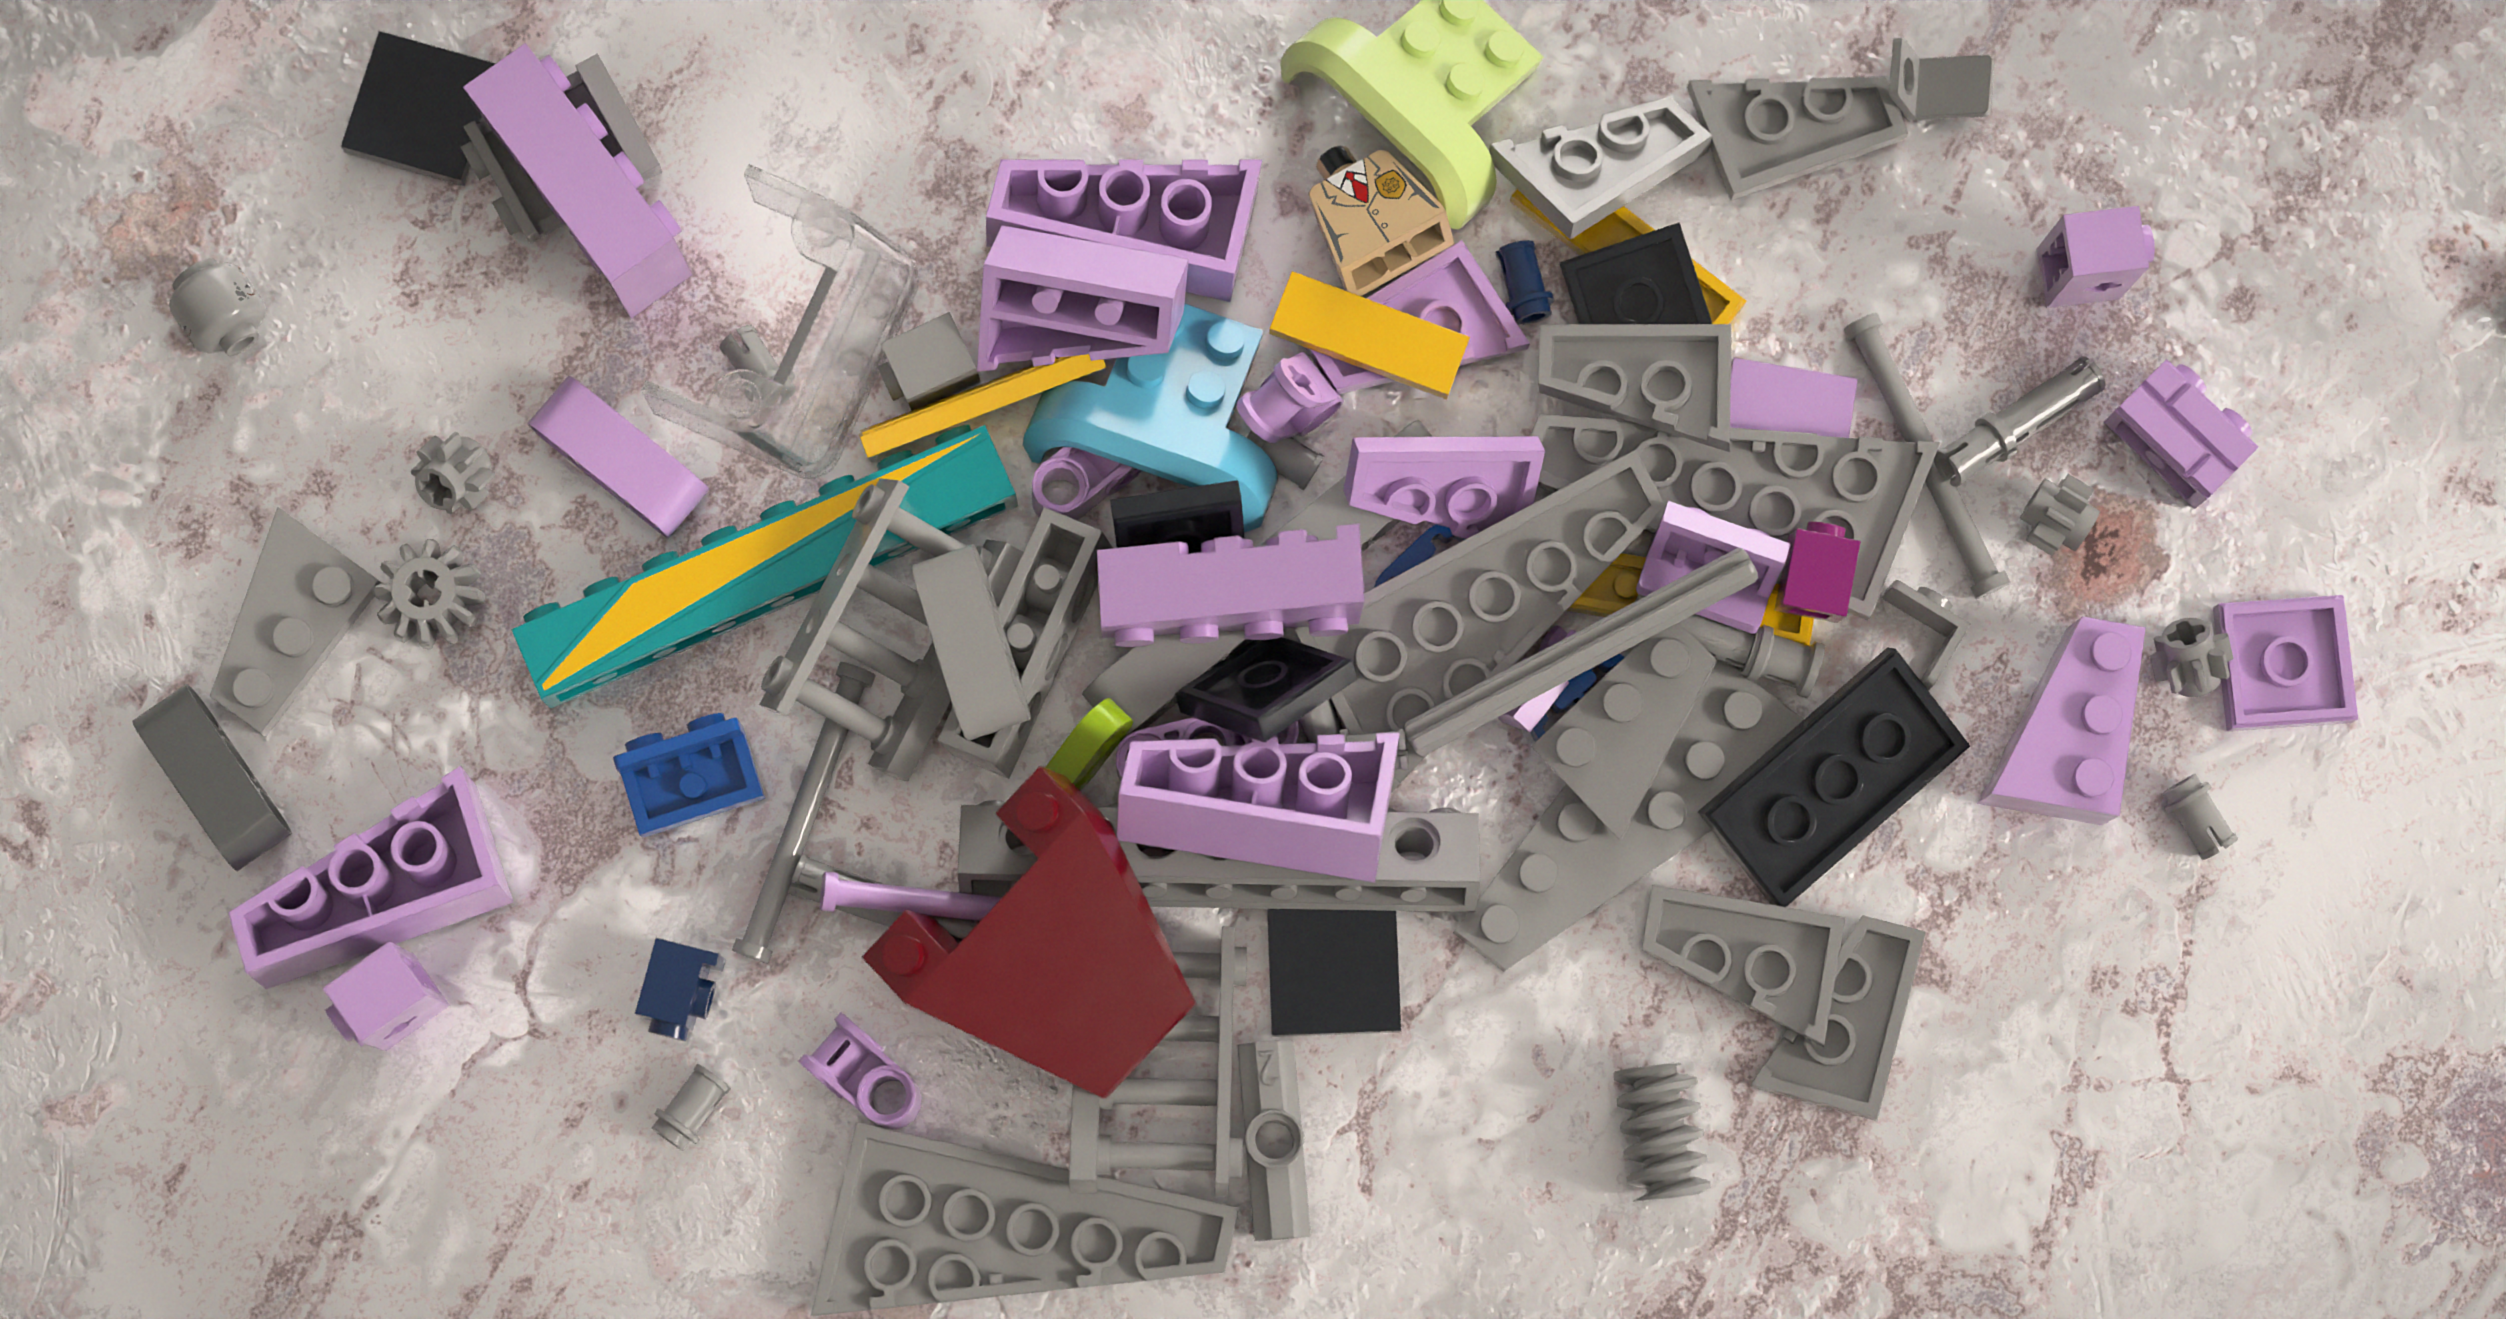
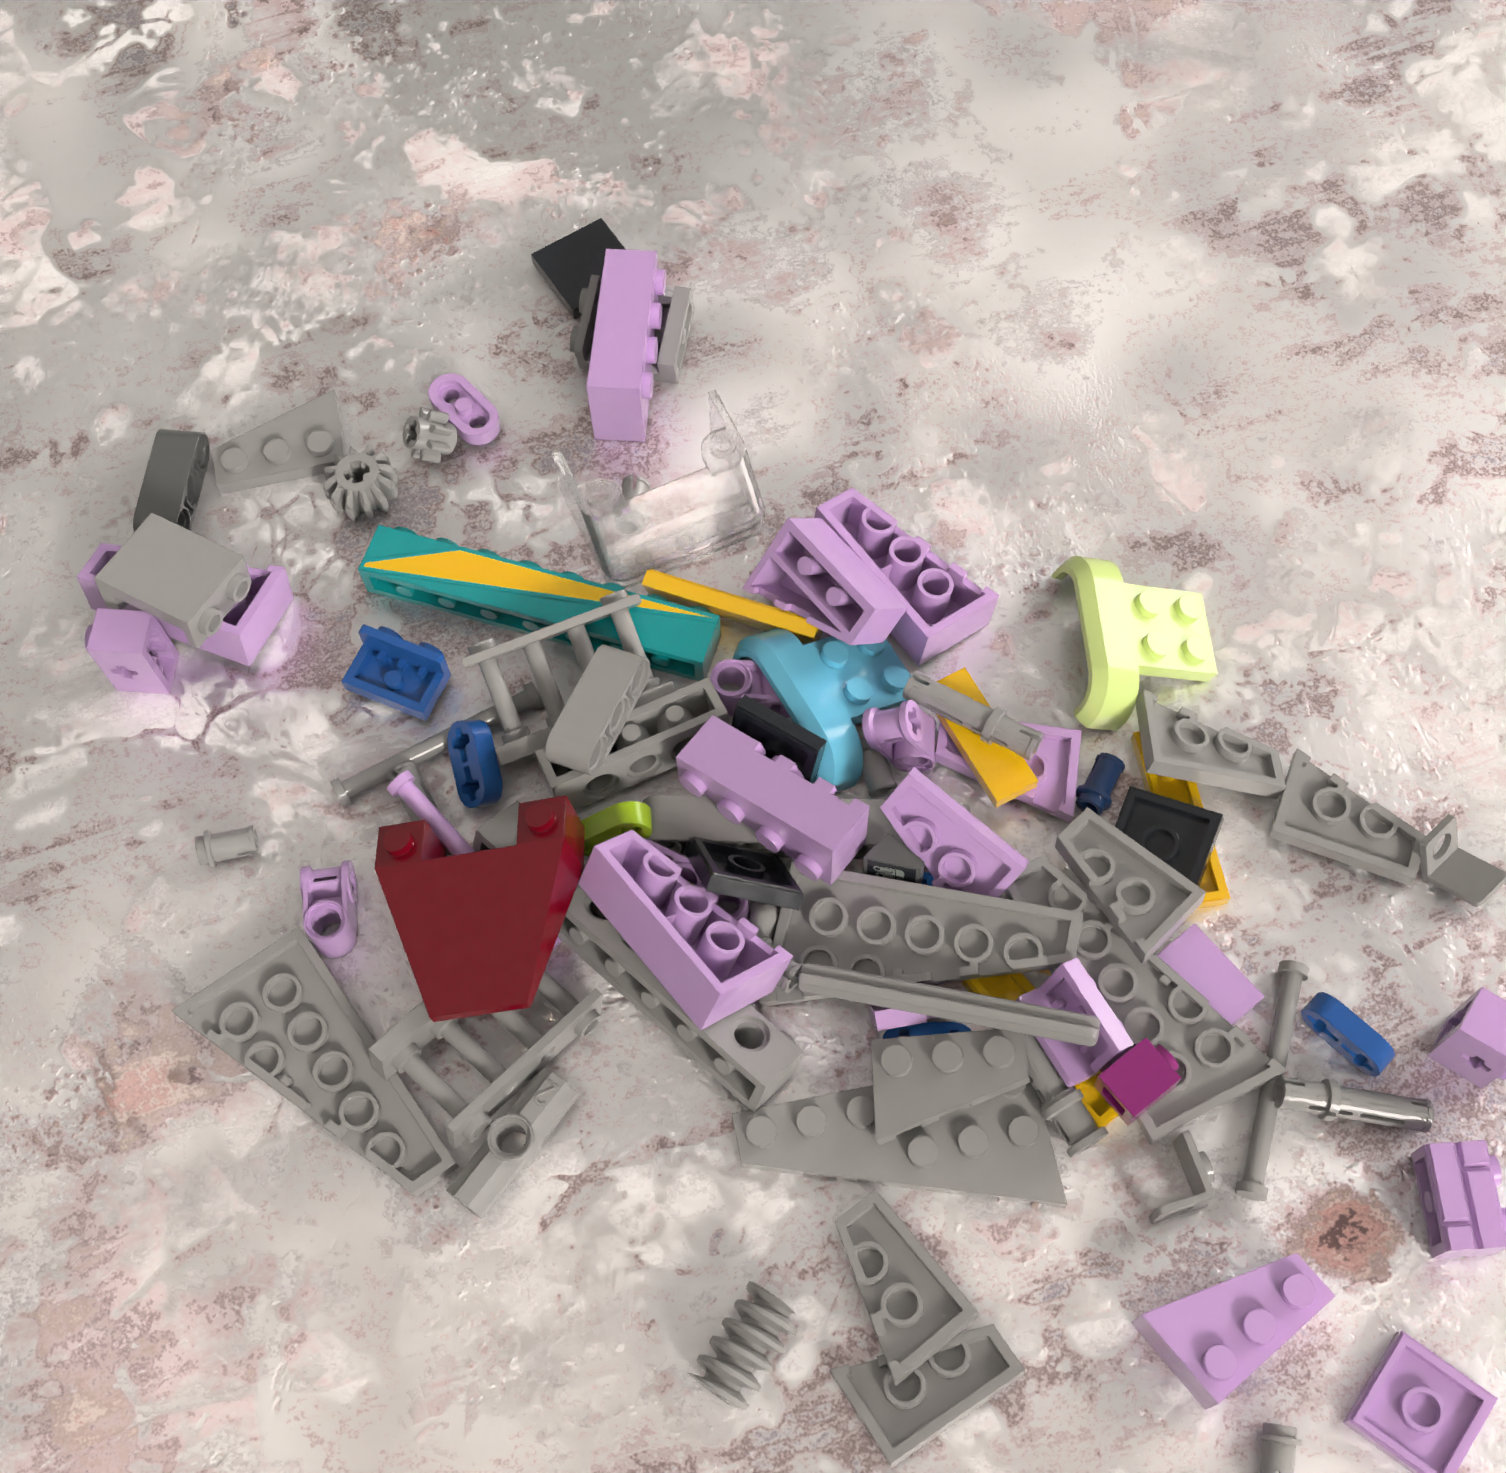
camera: 50 degrees right, 15 degrees down
light grey head [169,259,266,356] -> none
lavender beam [527,375,710,538] -> none
dark blue brick [635,938,726,1042] -> none
light grey brick [877,312,981,411] -> none
black tile [1267,909,1401,1037] -> none
tan torso [1308,146,1454,296] -> none
black tile [1698,647,1970,907] -> none
light grey gear [2020,474,2100,556] -> none
light grey gear [2150,618,2233,697] -> none
none -> light grey panel [94,513,252,648]
none -> lavender plate [428,373,501,445]
none -> blue beam [447,719,503,808]
none -> dark grey slope [863,833,925,884]
none -> light grey pin [903,670,1044,761]
none -> blue beam [1301,992,1395,1077]

